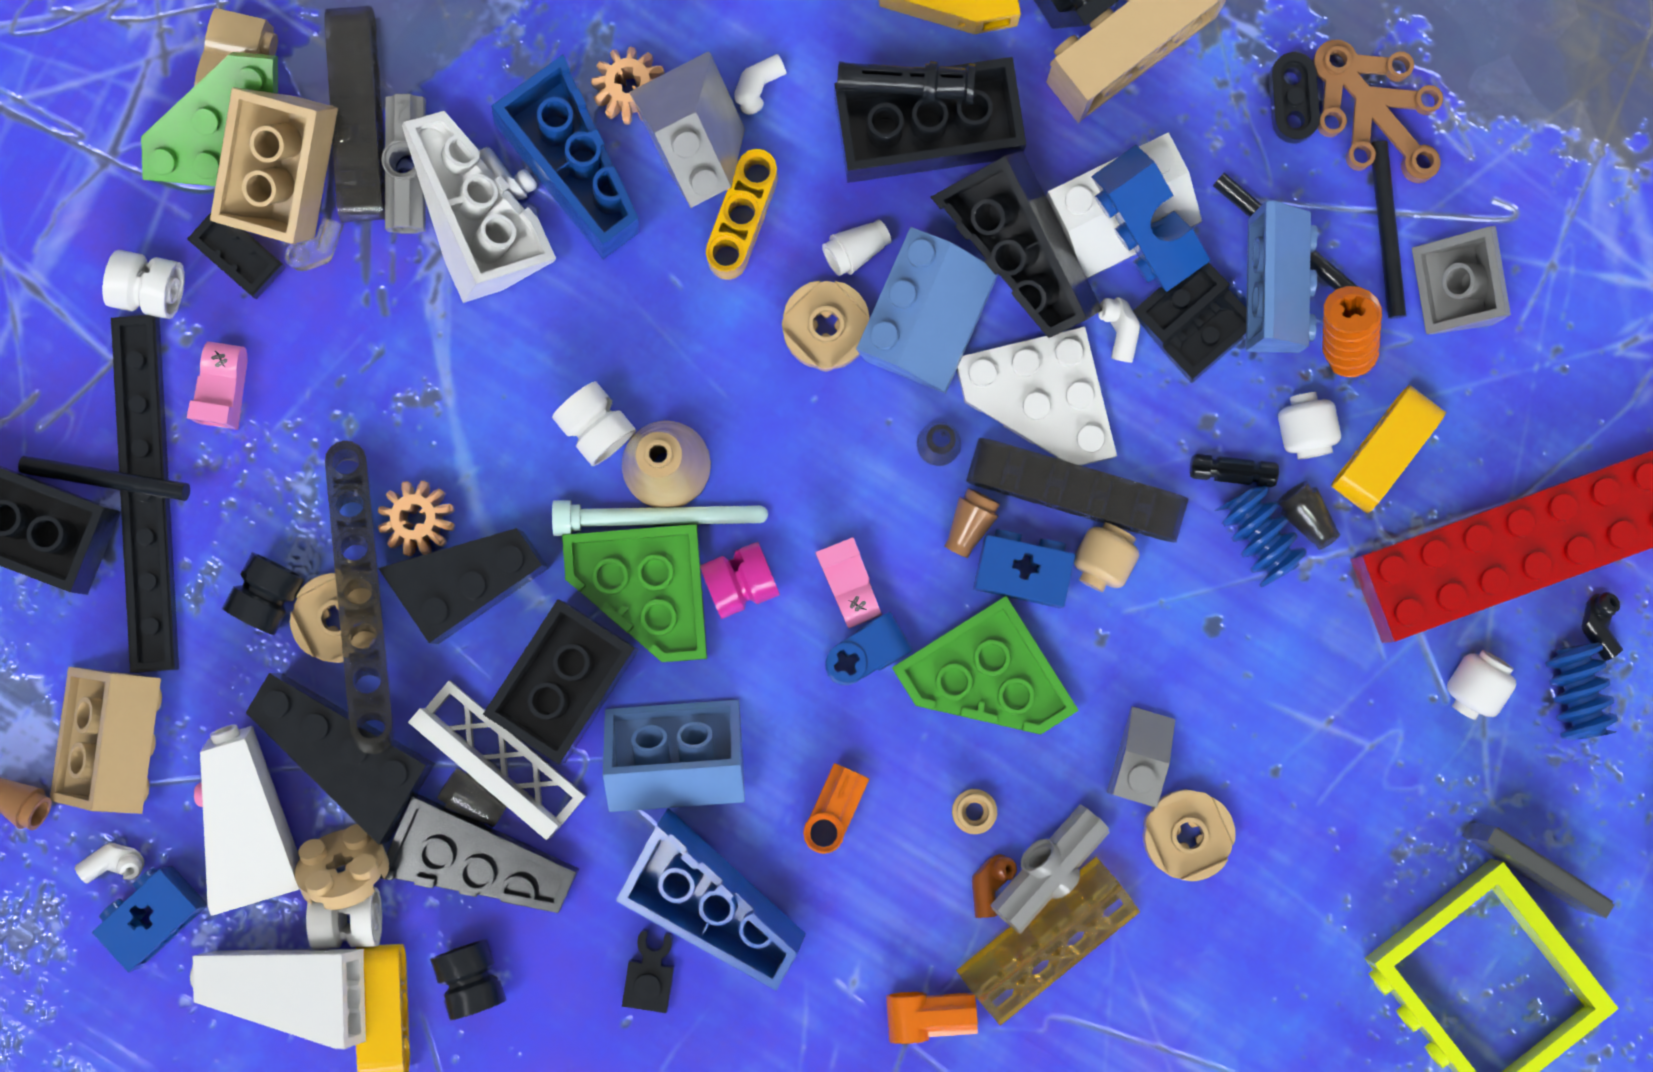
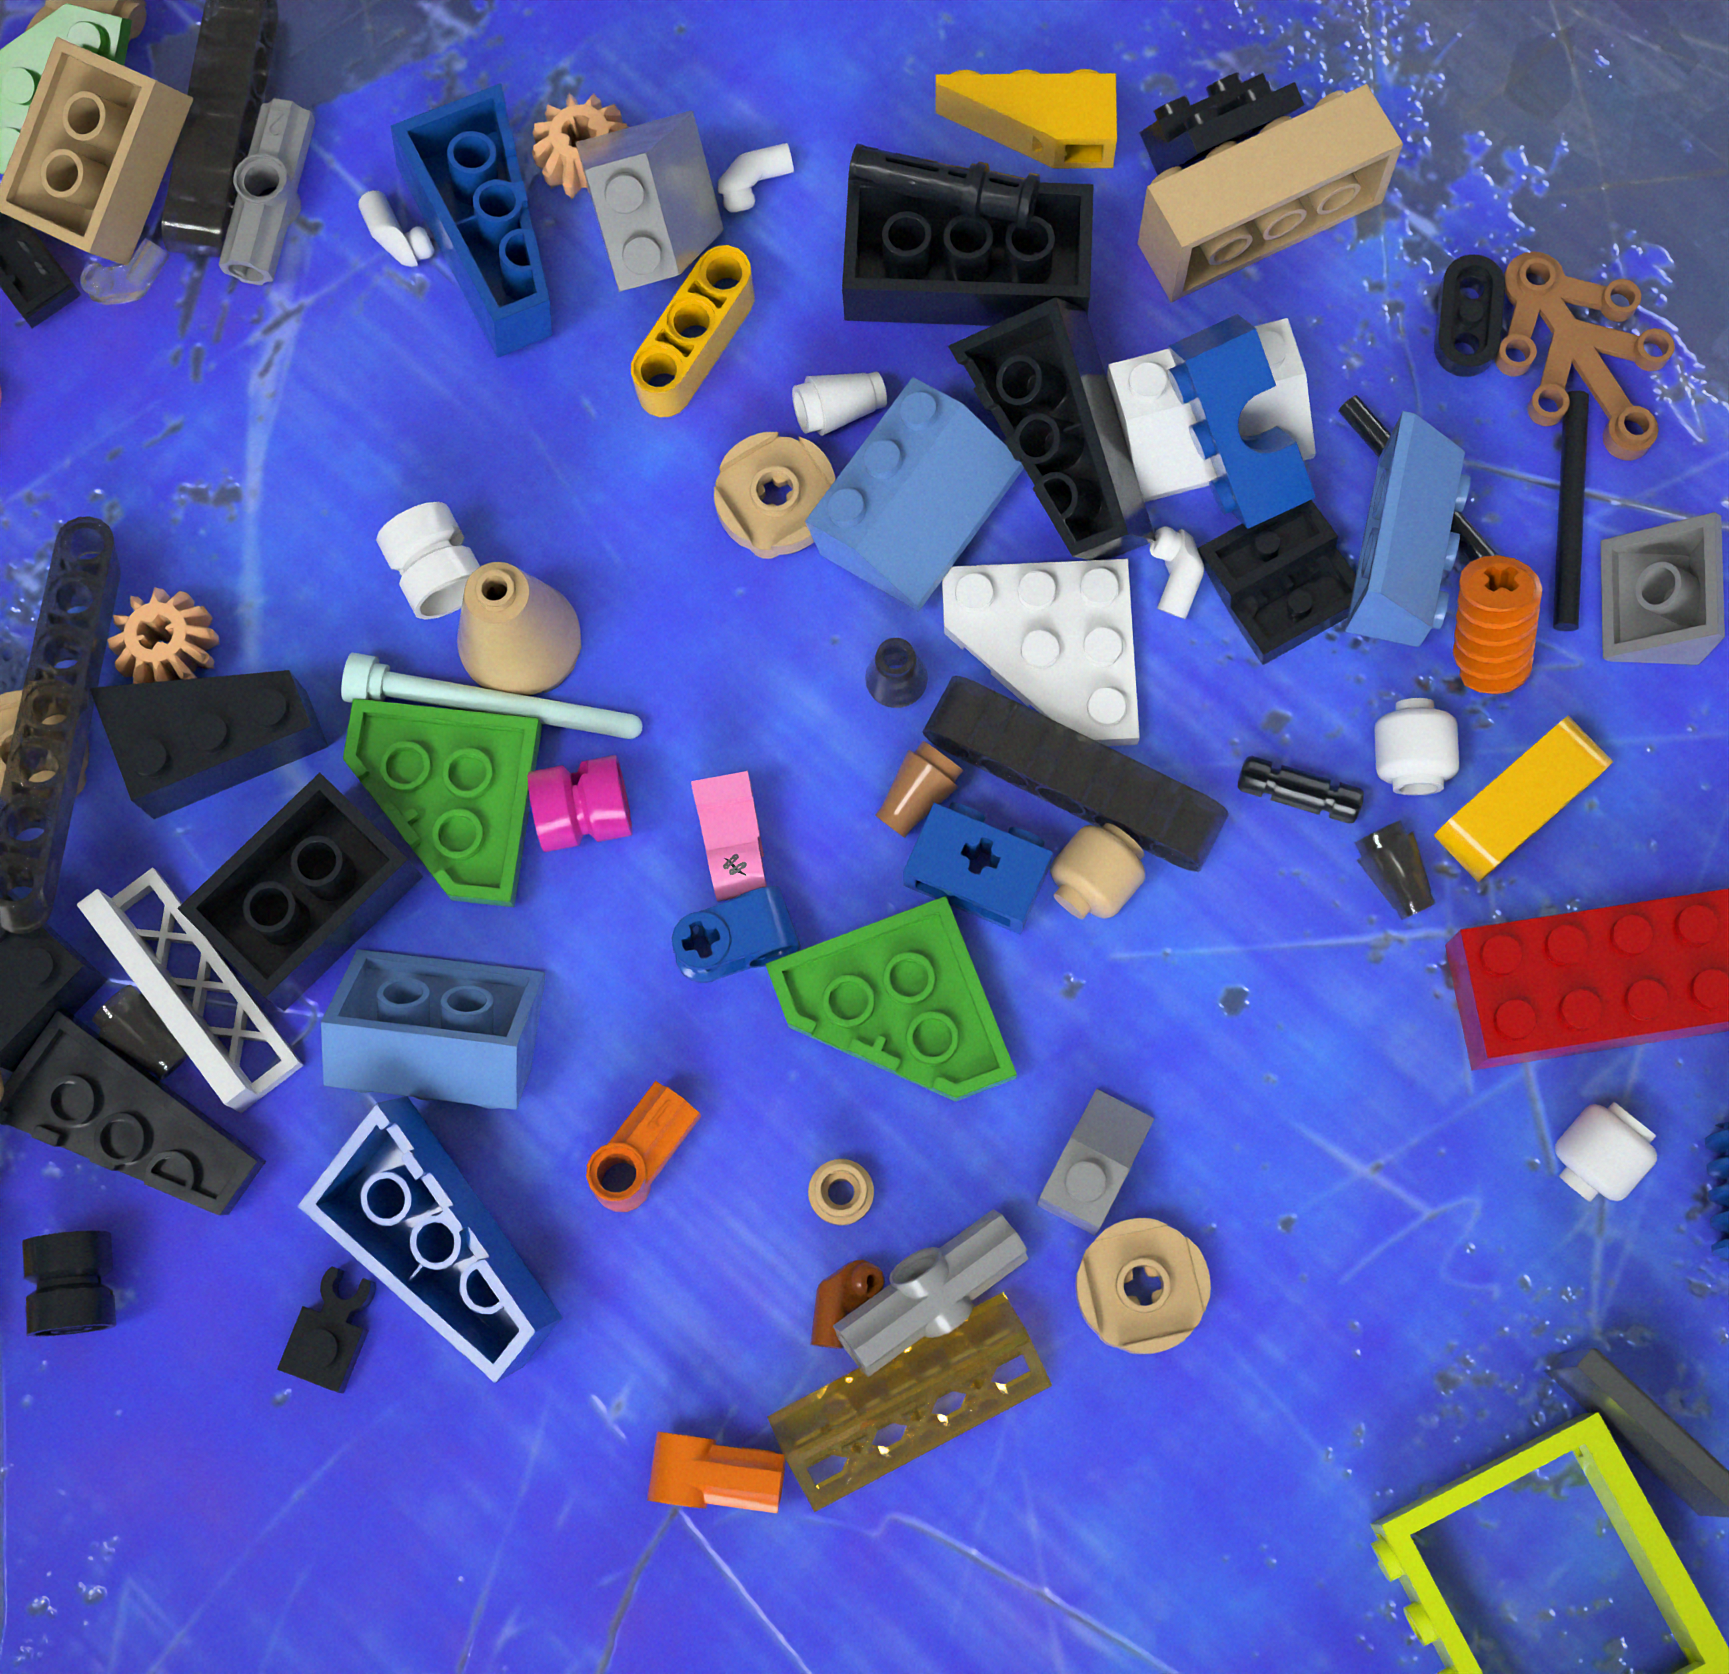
camera: 15 degrees right, 10 degrees down
white wedge [402,111,556,303] -> none
blue piece [1215,486,1307,587] -> none

